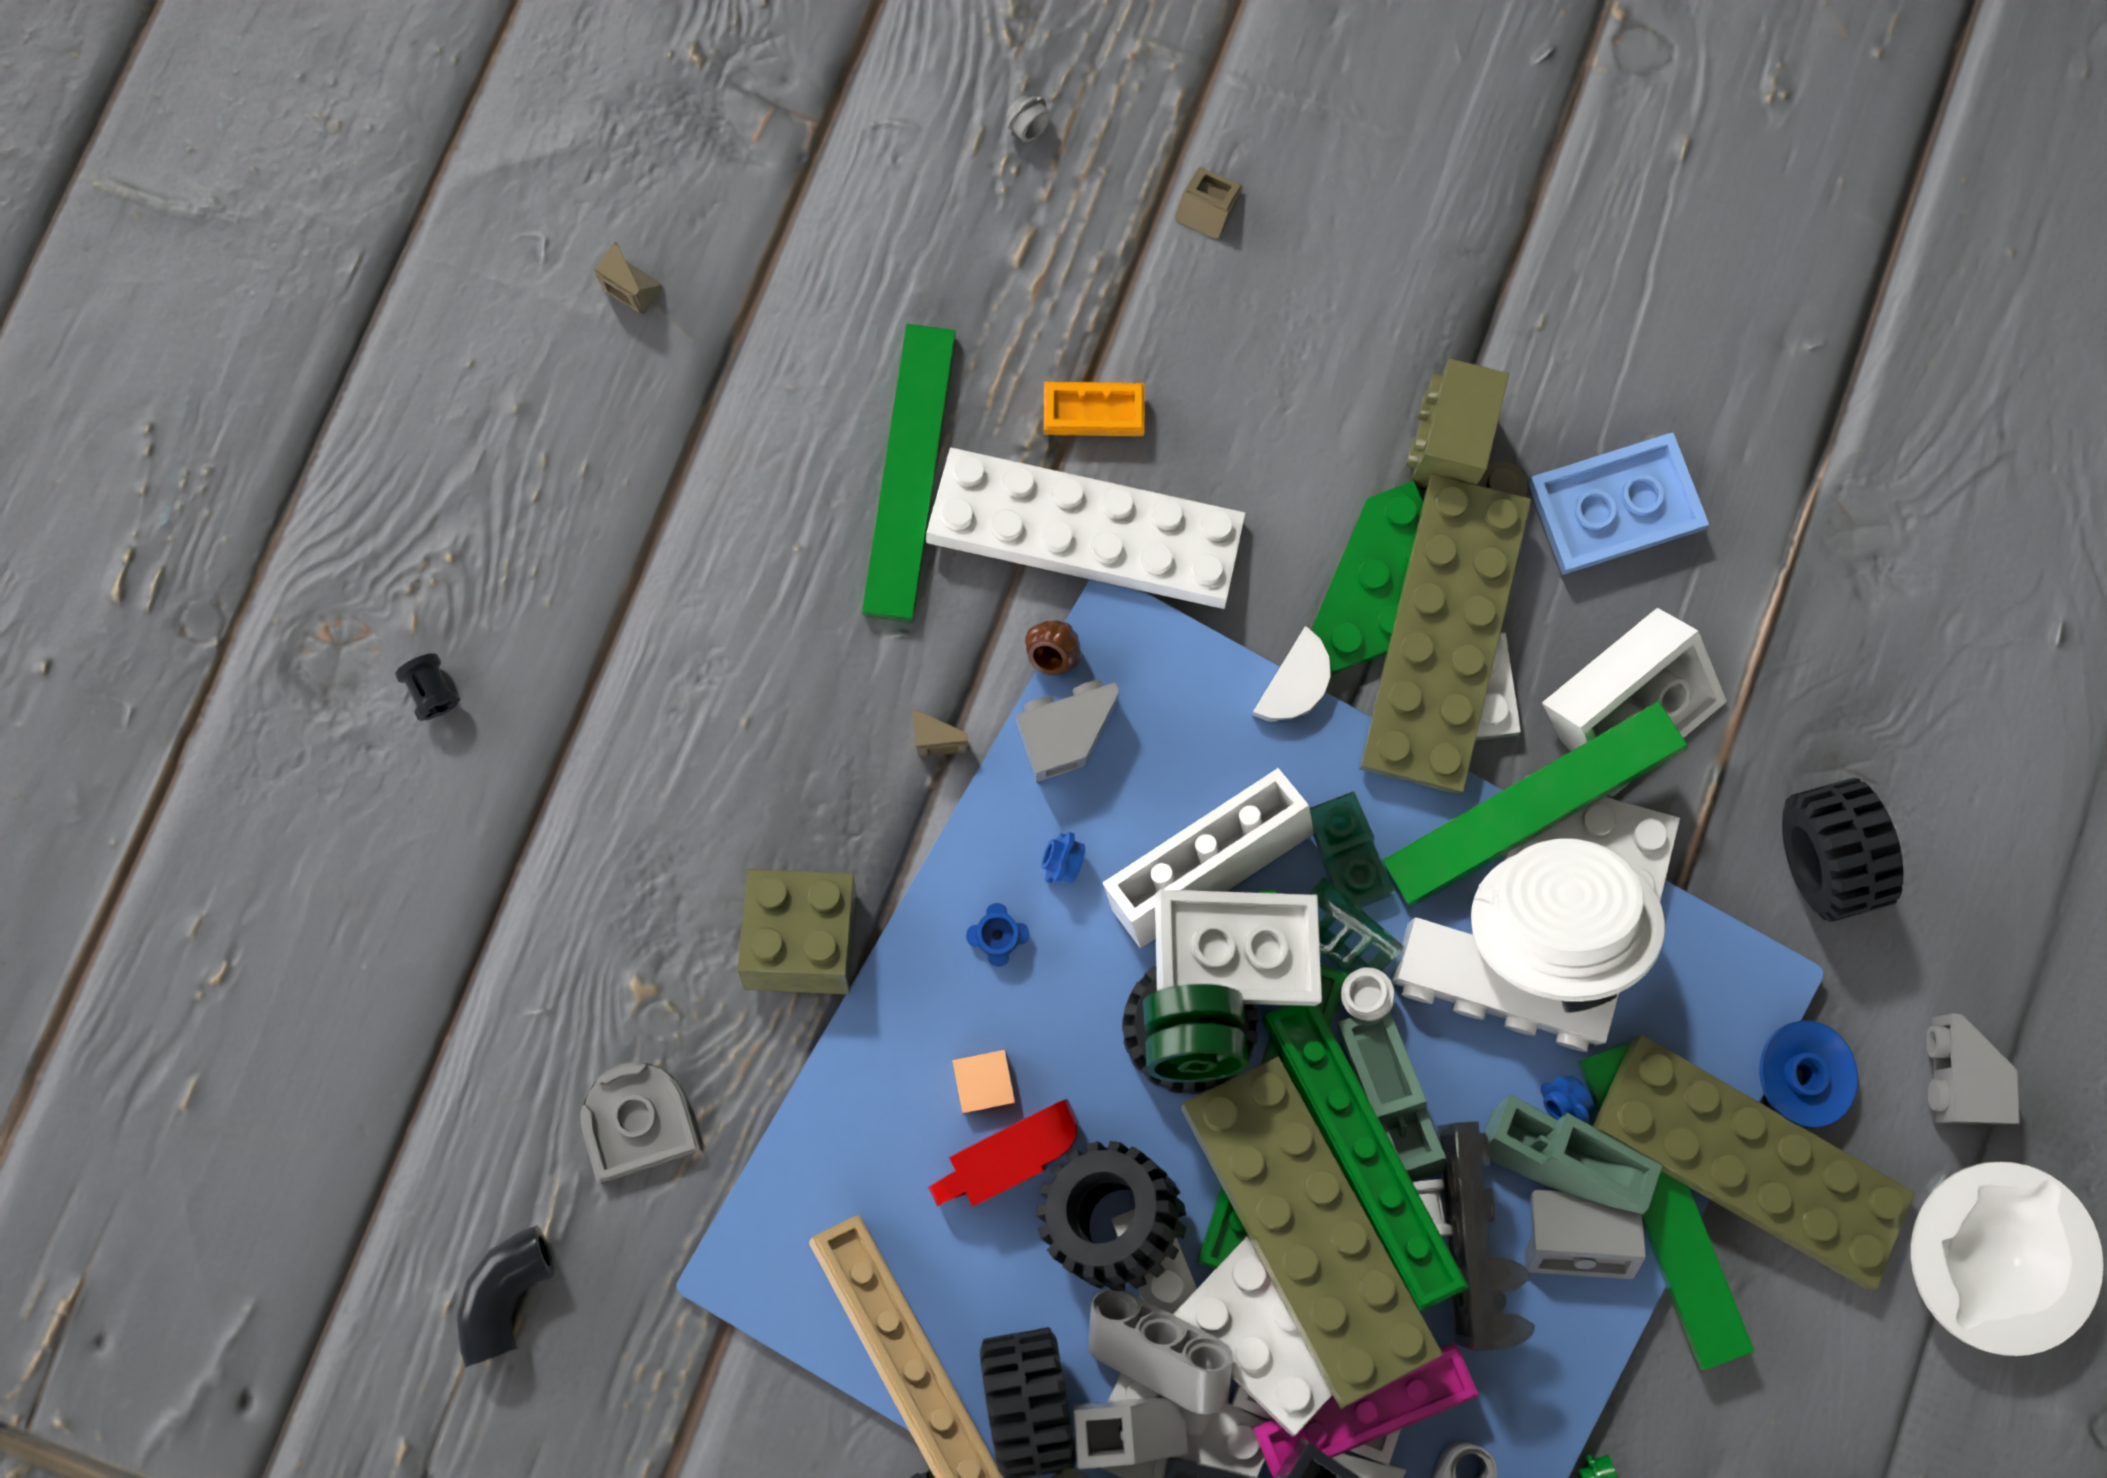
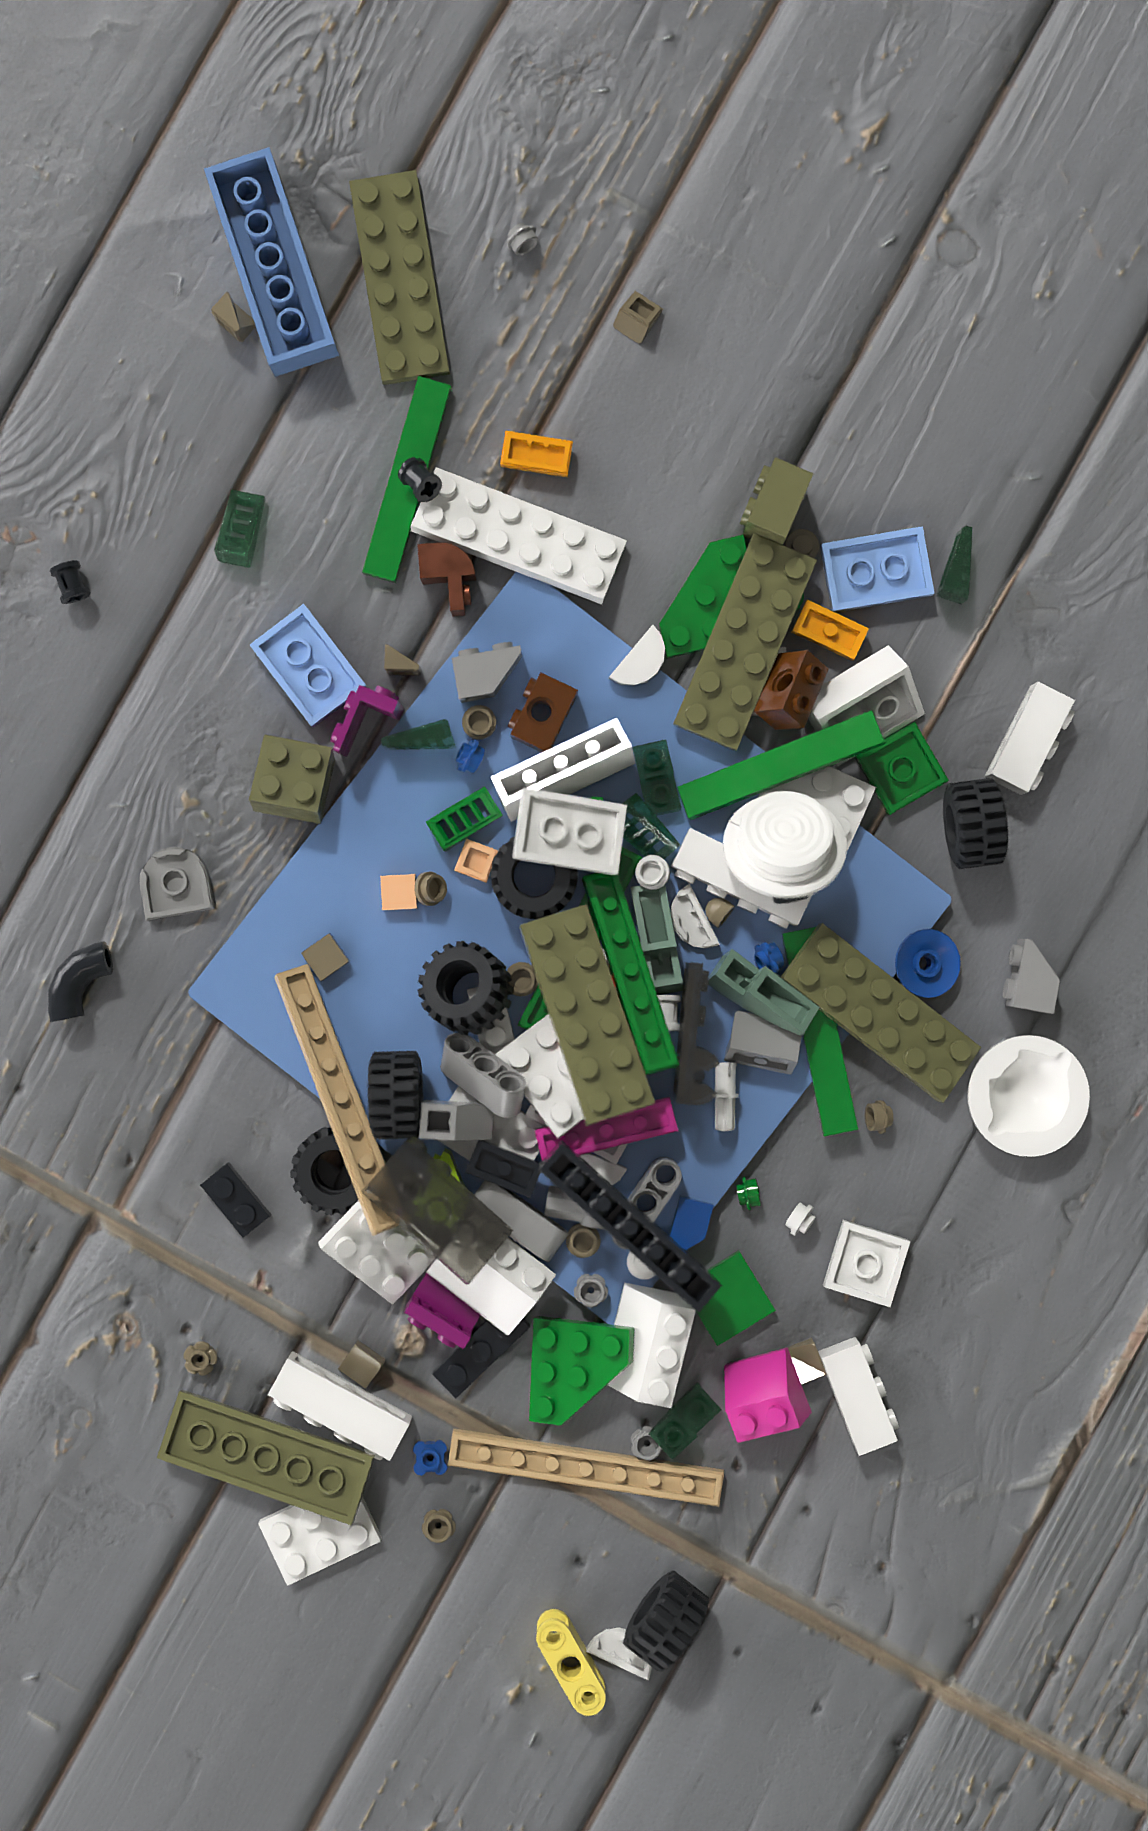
camera: 10 degrees right, 10 degrees up
red piece [928,1098,1079,1207] -> none
blue plate [966,903,1029,967] -> none
reddish brown piece [1025,620,1081,675] -> none
dark green wheel [1143,984,1249,1082] -> none
none -> medium blue brick [204,147,339,377]
none -> clear green slope [214,490,265,568]
none -> light blue plate [250,604,367,728]
none -> dark tan tile [301,933,350,981]
none -> magenta bracket [330,685,405,757]
none -> olive plate [349,170,450,385]
none -> clear green slope [381,719,456,750]
none -> black bush [398,457,442,502]
none -> dark tan plate [414,871,447,906]
none -> copper brick [417,543,477,616]
none -> green slope [426,786,503,852]
none -> light nougat tile [454,838,499,883]
none -> dark tan plate [462,705,496,740]
none -> dark tan plate [507,962,538,996]
none -> reddish brown brick [508,672,578,753]
none -> white tile [670,883,720,948]
none -> dark tan hinge [705,898,735,928]
none -> white axle [711,1062,739,1131]
none -> reddish brown brick [753,650,829,730]
none -> light orange plate [791,599,869,661]
none -> green tile [855,722,949,816]
none -> dark tan plate [865,1100,893,1134]
none -> clear green slope [936,526,972,604]
none -> white brick [984,682,1075,795]

